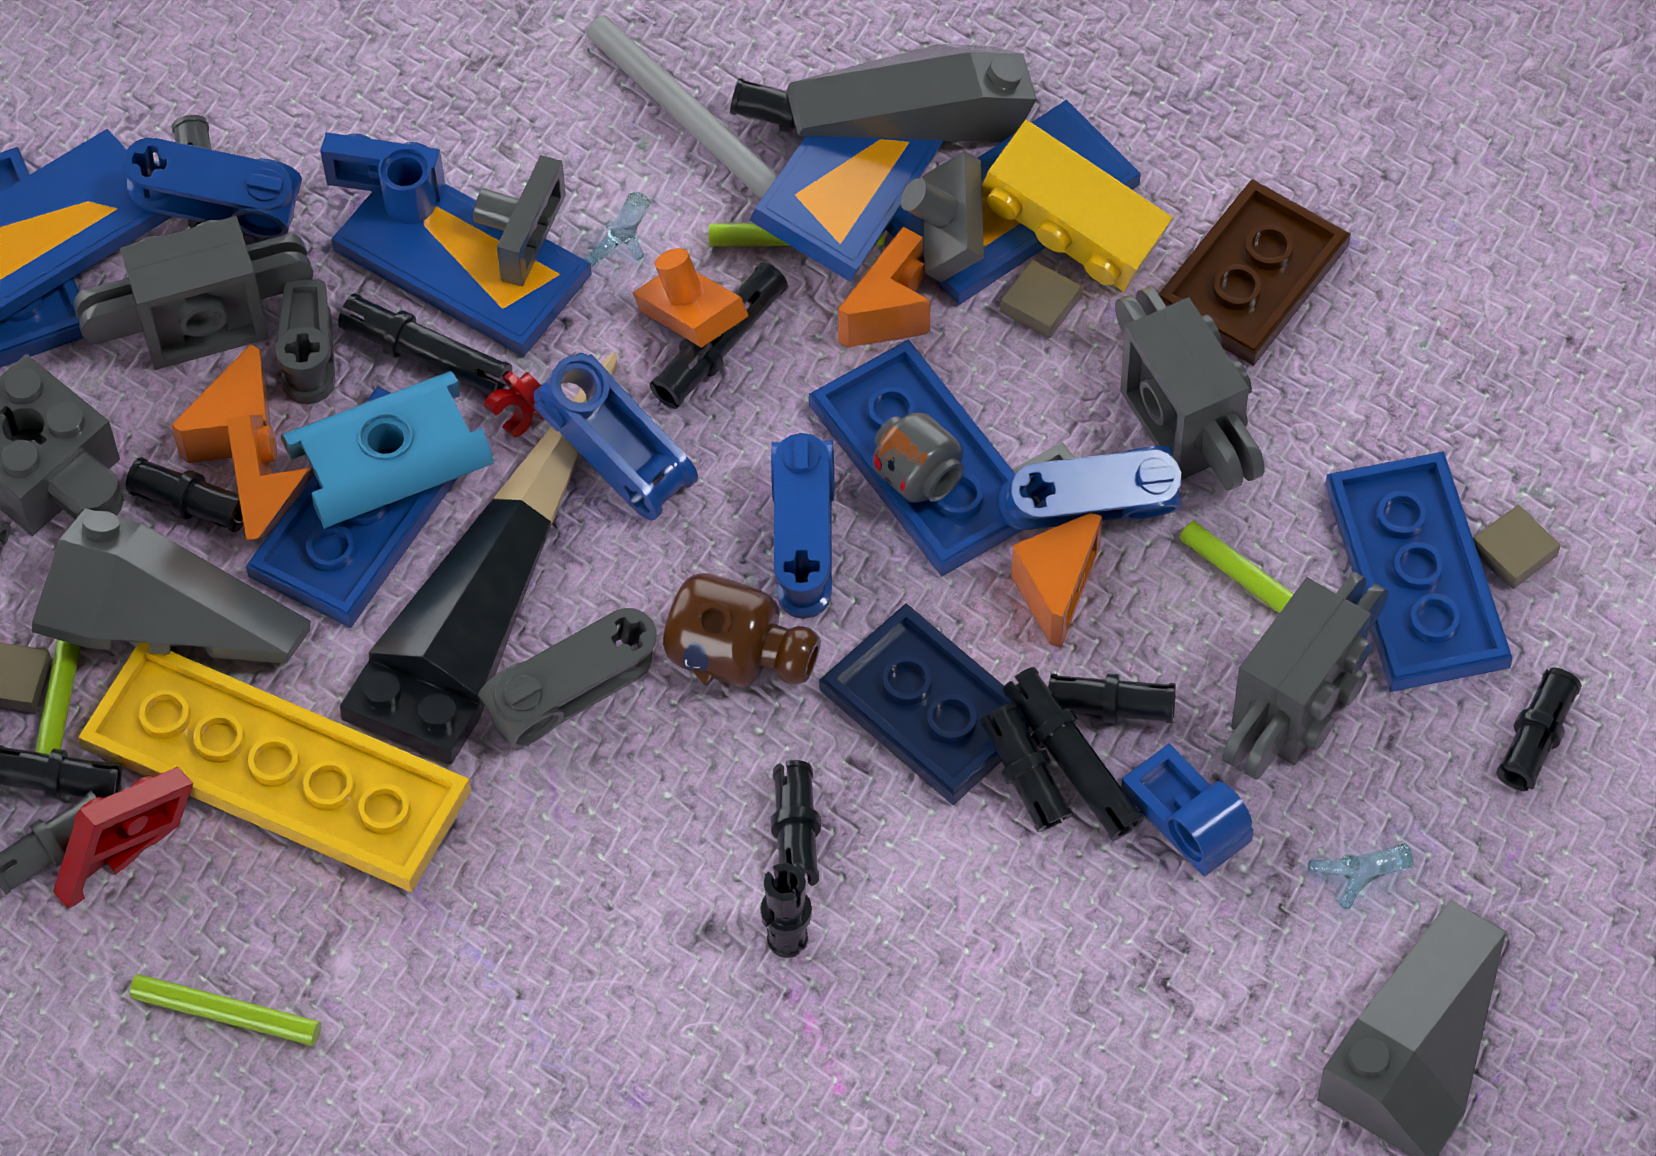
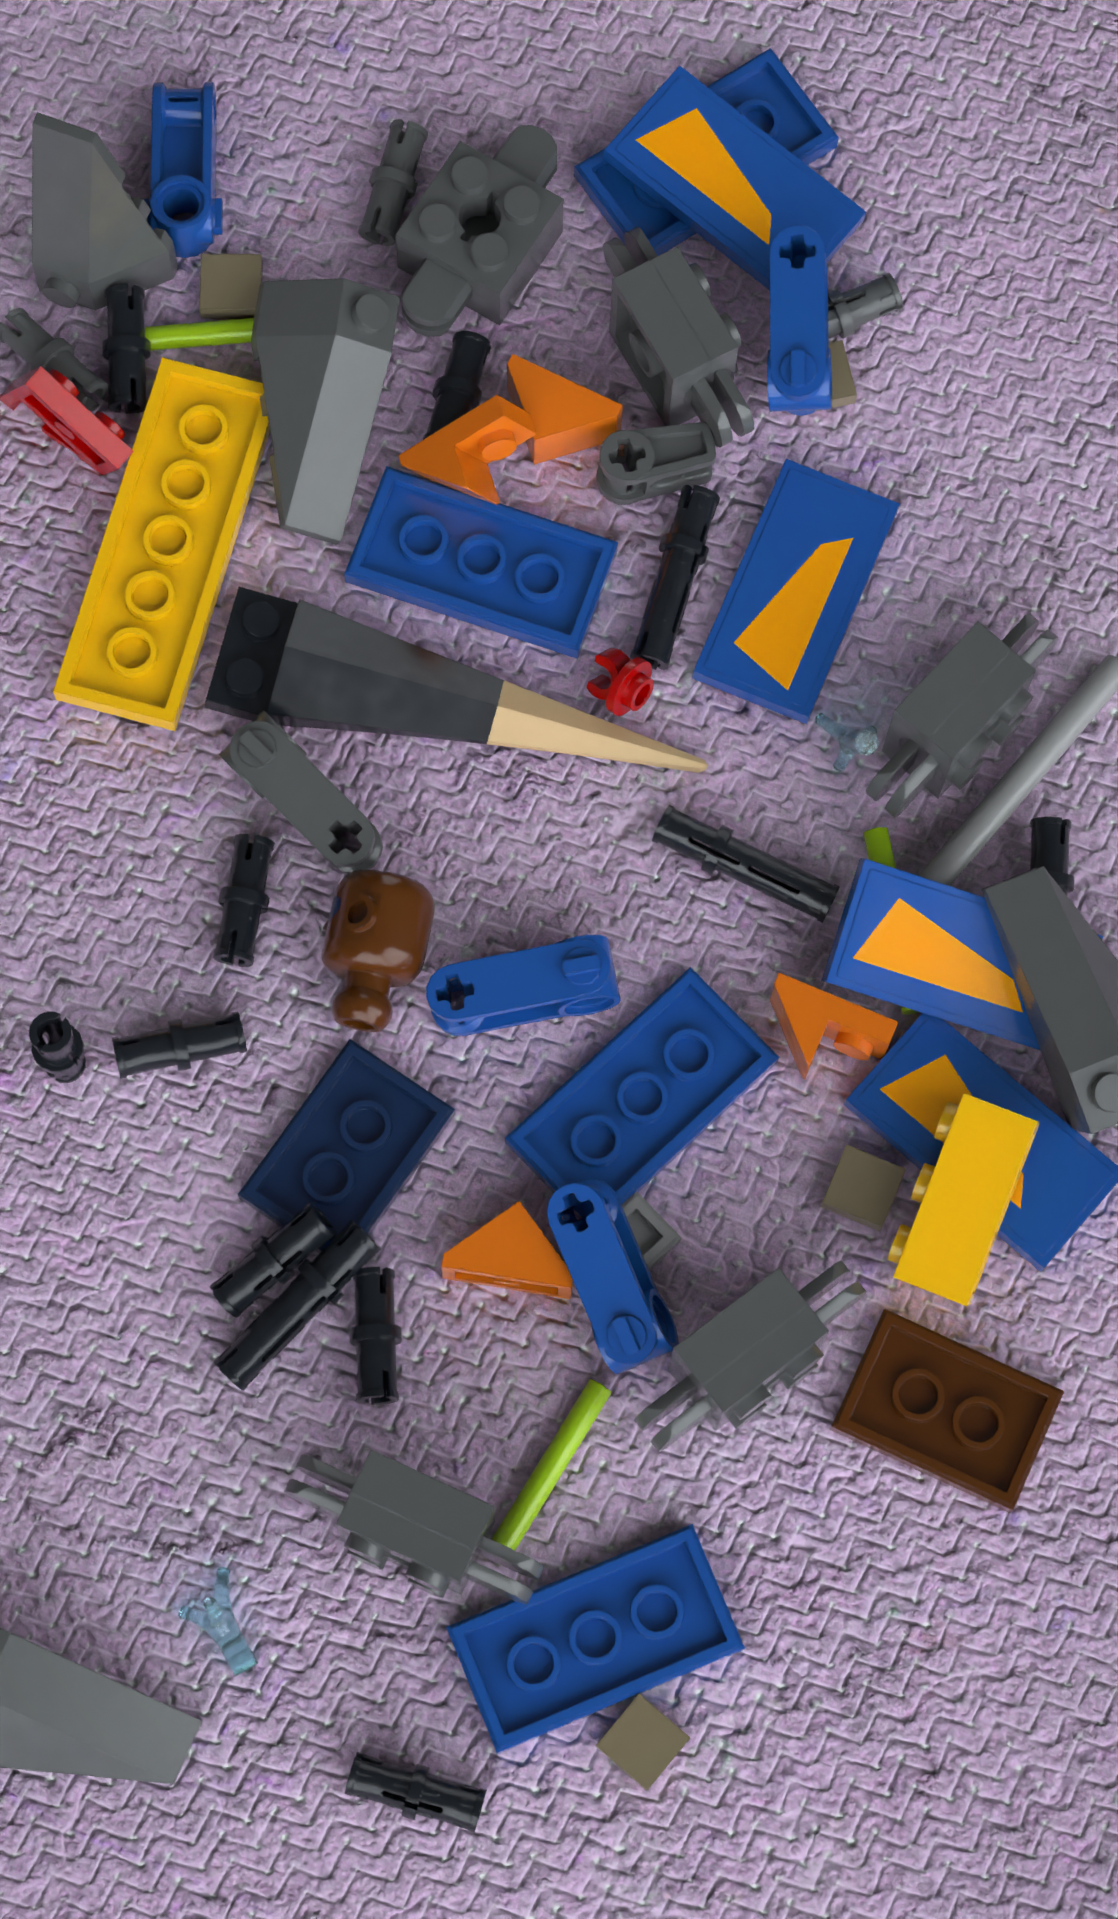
camera: 75 degrees right, 15 degrees up
dark azure piece [281,371,494,528] -> none
blue plate [320,132,445,224] -> none
dark grey tile [473,155,566,286] -> none
blue piece [533,353,698,521] -> none
orange tile [632,248,749,348] -> none
dark grey head [873,413,964,503] -> none
dark grey tile [901,151,984,282] -> none
blue plate [1121,743,1254,877] -> none
none -> black pin [213,834,275,967]
none -> dark grey brick [866,613,1059,818]

